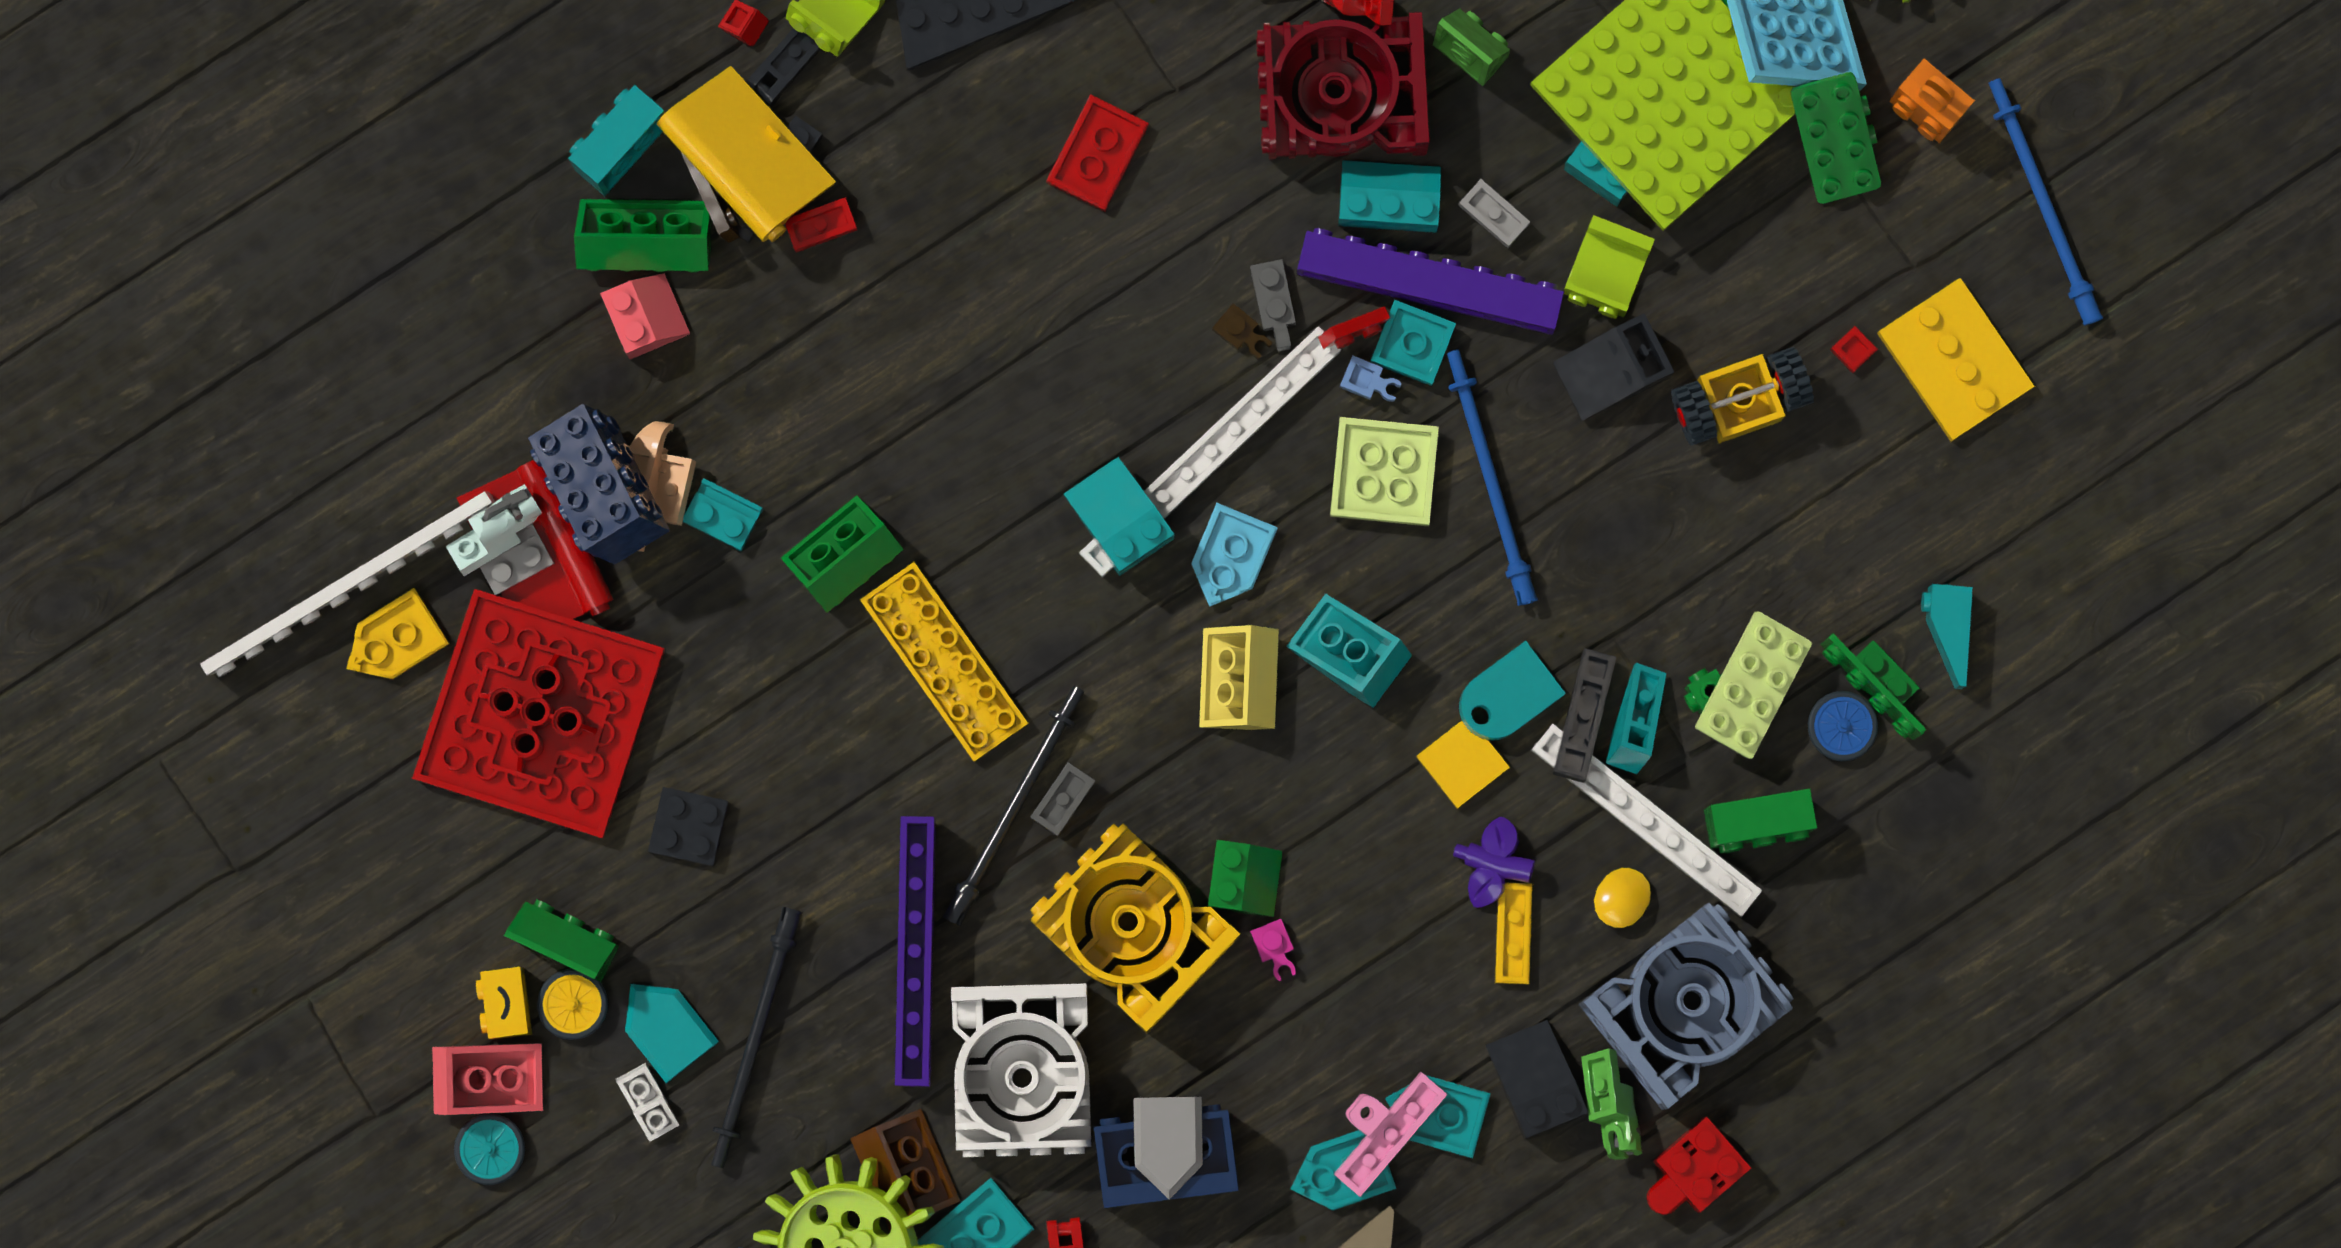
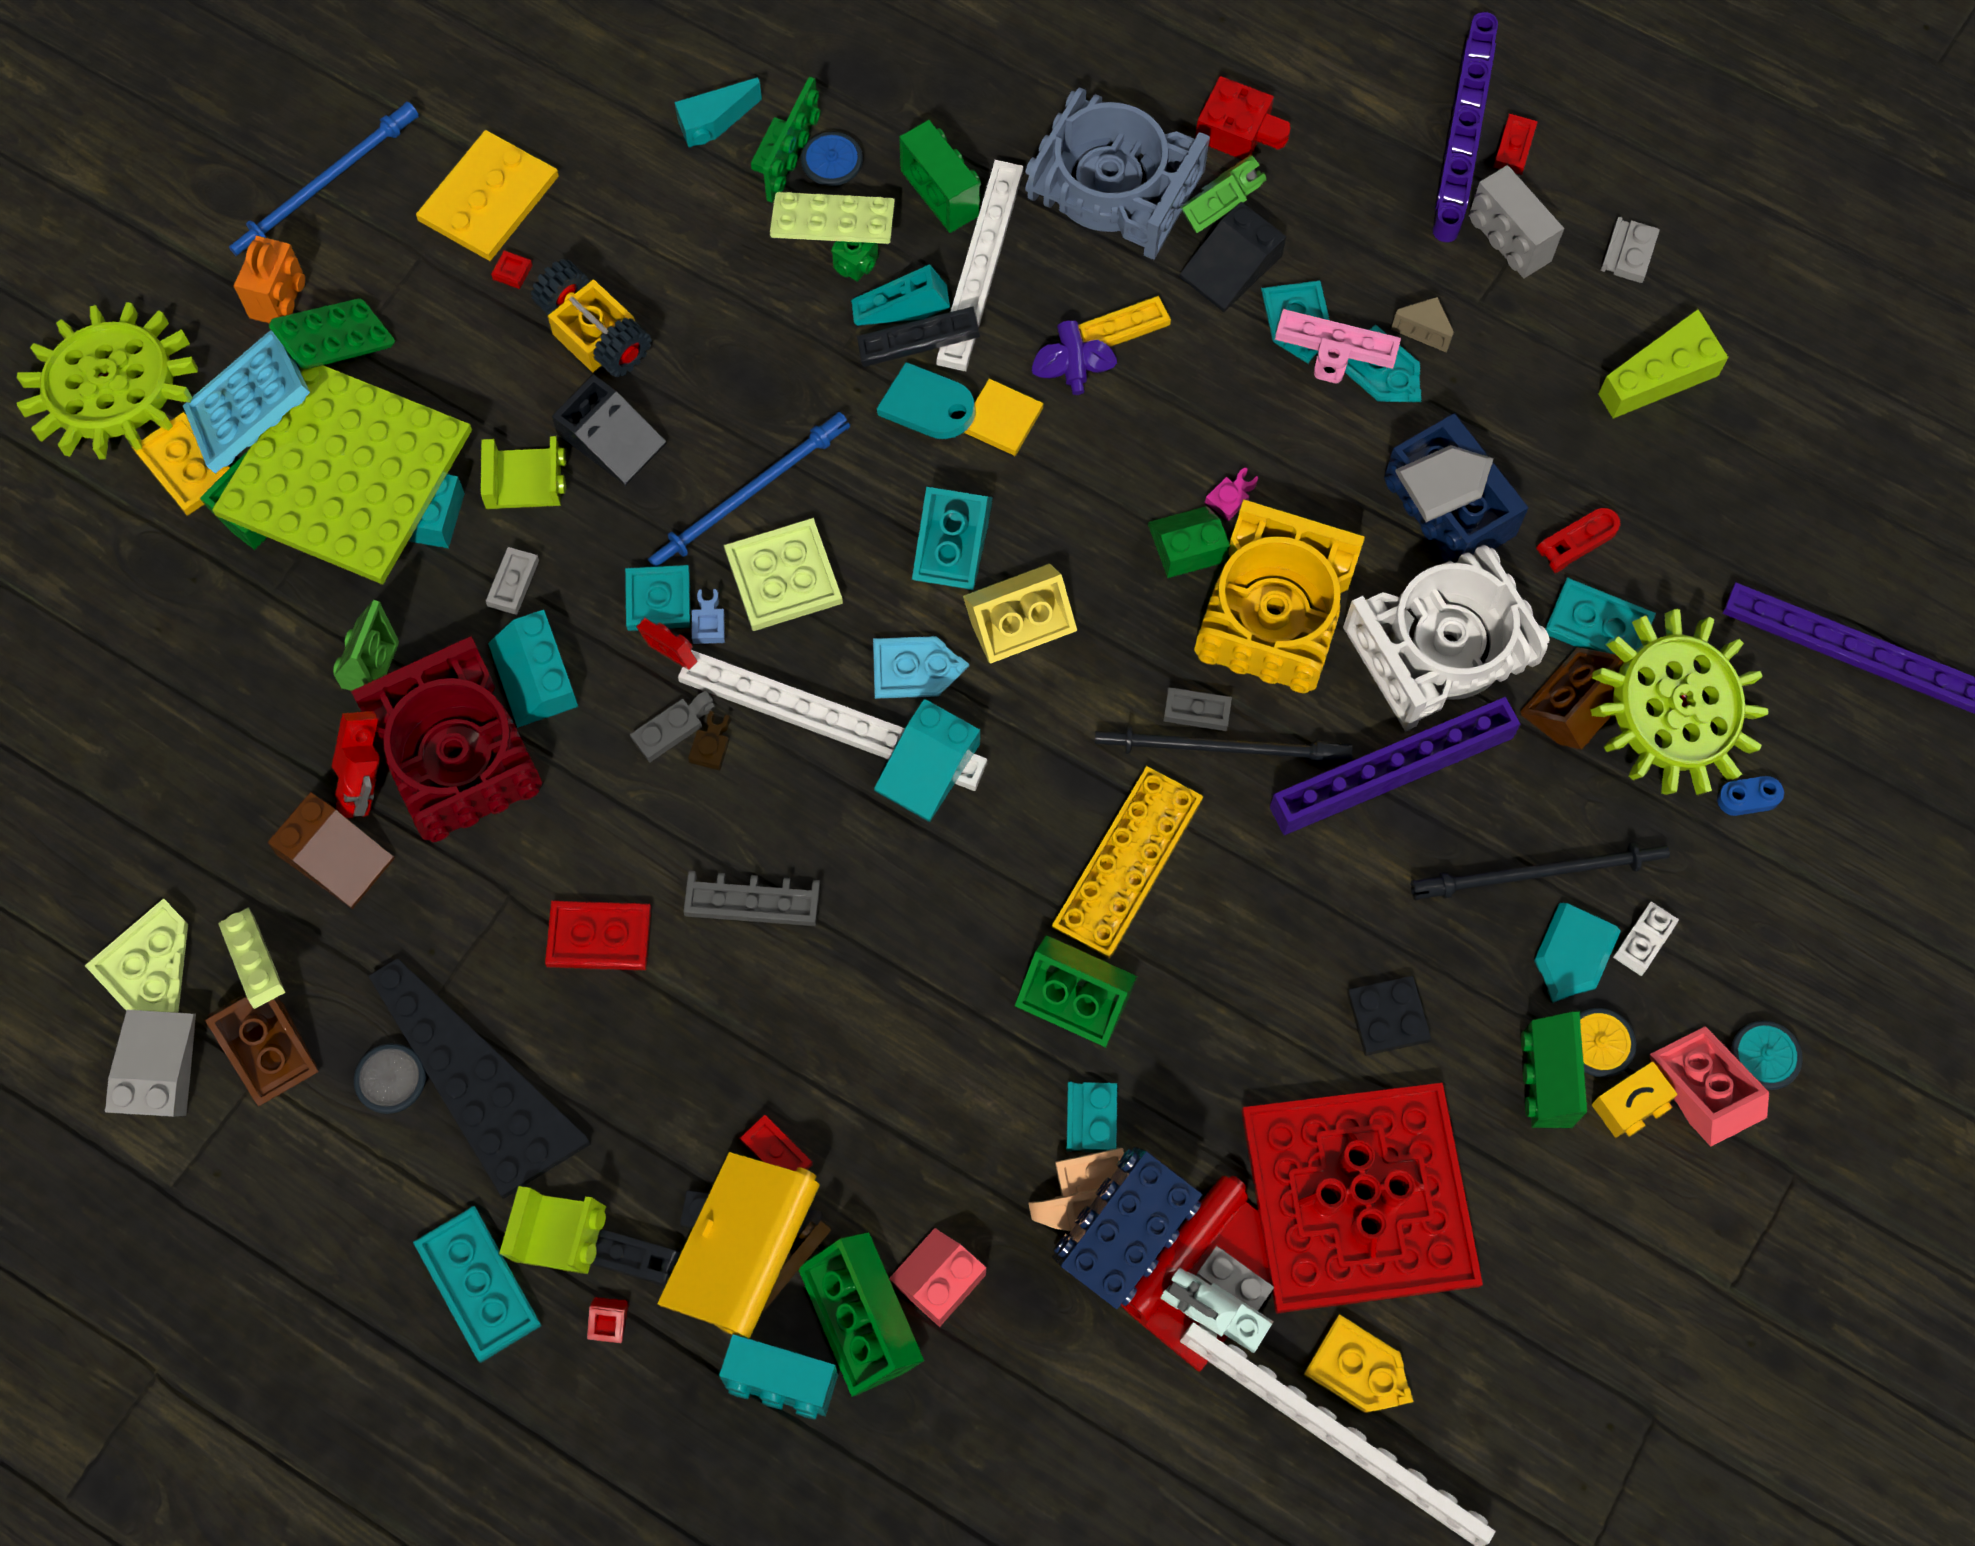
camera: 115 degrees left, 15 degrees down
dark purple brick [1296,228,1564,335] -> none
yellow hat [1594,868,1651,928] -> none
none -> dark grey hinge [684,870,820,926]

